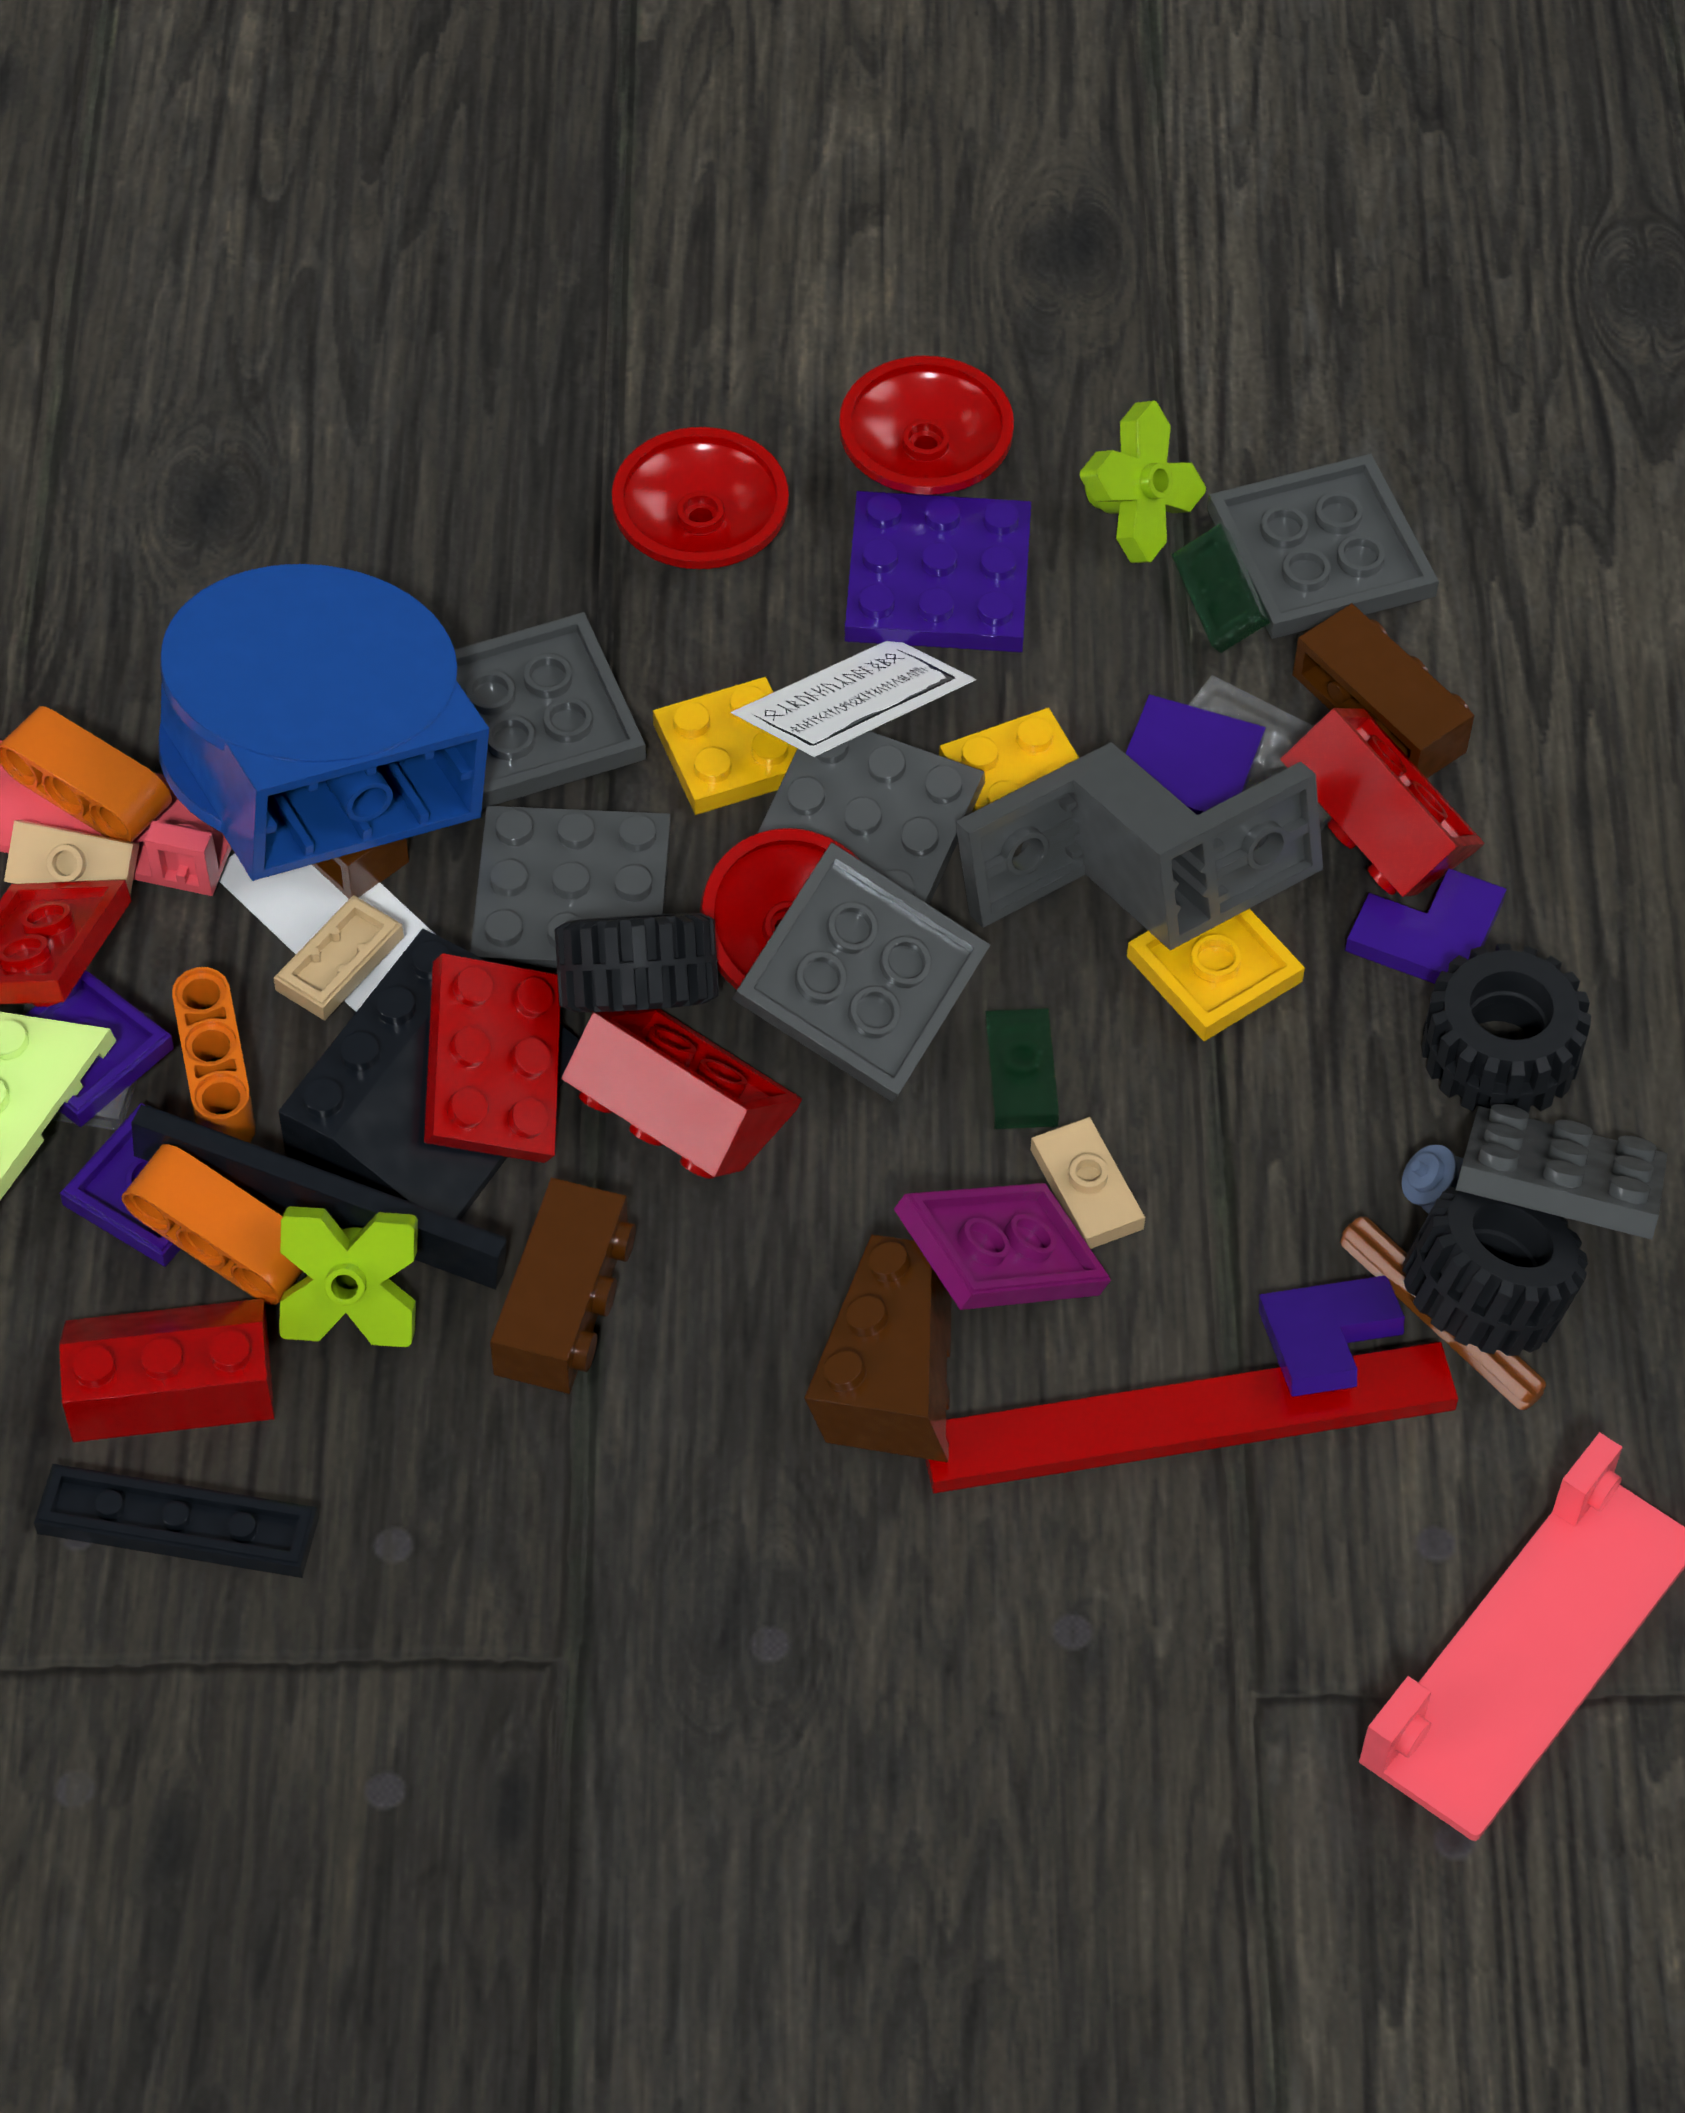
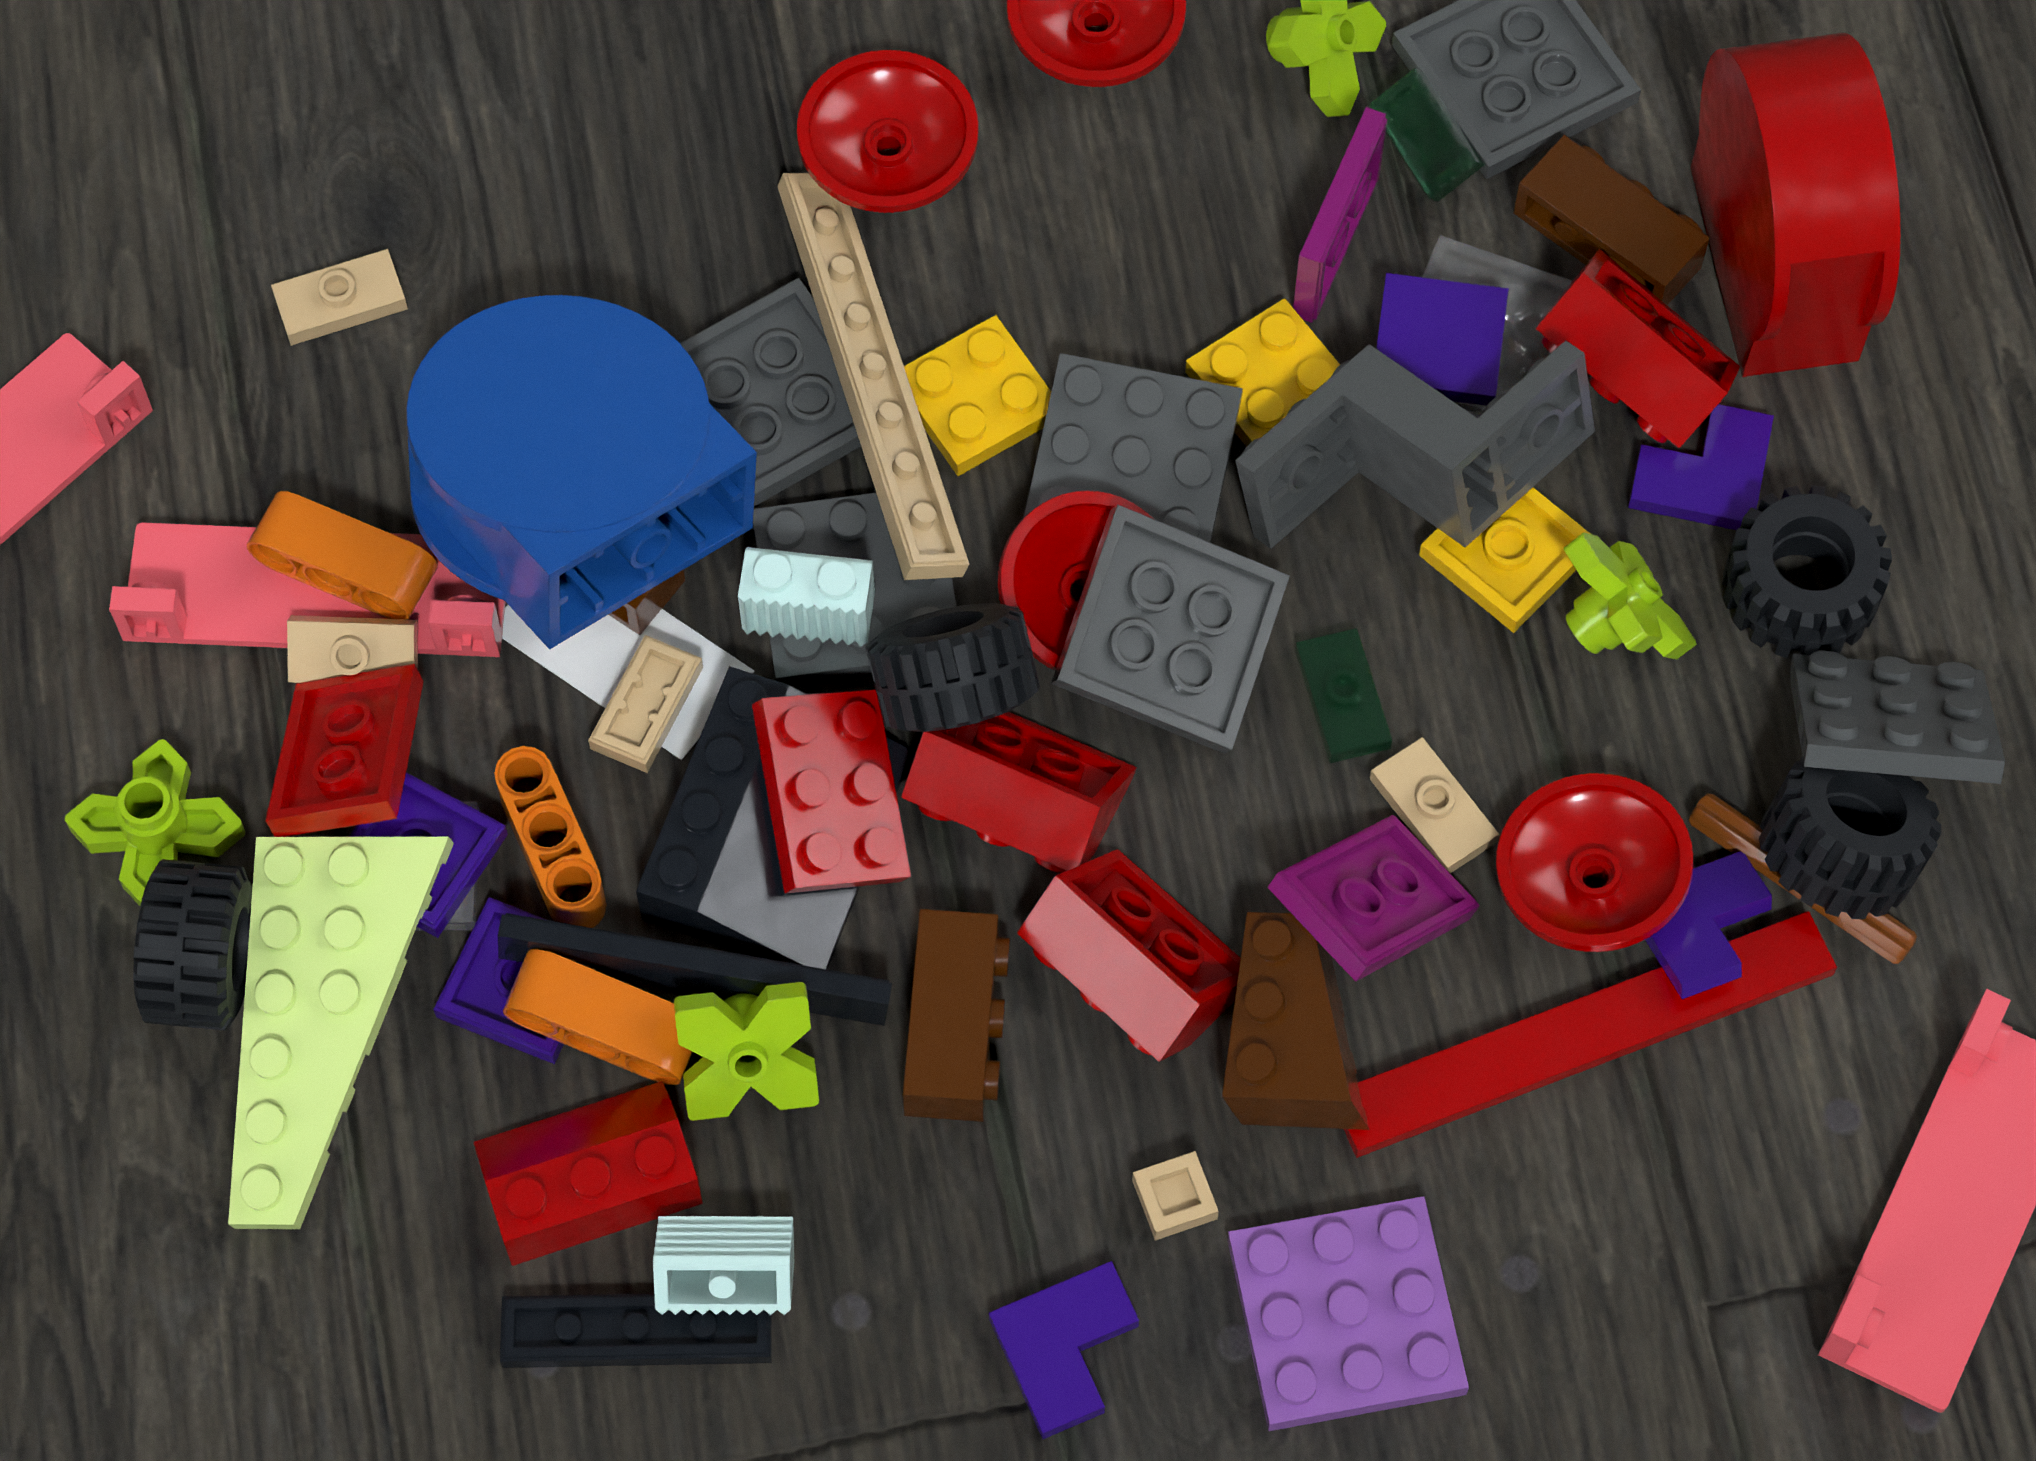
camera: 10 degrees left, 10 degrees up
white sticker [730,641,977,757] -> none
dark purple plate [845,491,1031,652] -> none
sand blue wheel [1402,1145,1463,1214] -> none
none -> tan plate [271,249,408,346]
none -> light aqua brick [653,1216,794,1315]
none -> light aqua brick [738,547,875,647]
none -> tan tile [777,173,969,580]
none -> dark purple tile [989,1261,1139,1439]
none -> red slope [1017,849,1241,1062]
none -> tan plate [1132,1151,1219,1241]
none -> medium lavender plate [1227,1196,1469,1431]
none -> magenta tile [1293,107,1388,323]
none -> red dish [1496,773,1693,952]
none -> lime plant [1564,532,1697,660]
none -> red brick [1691,33,1901,377]

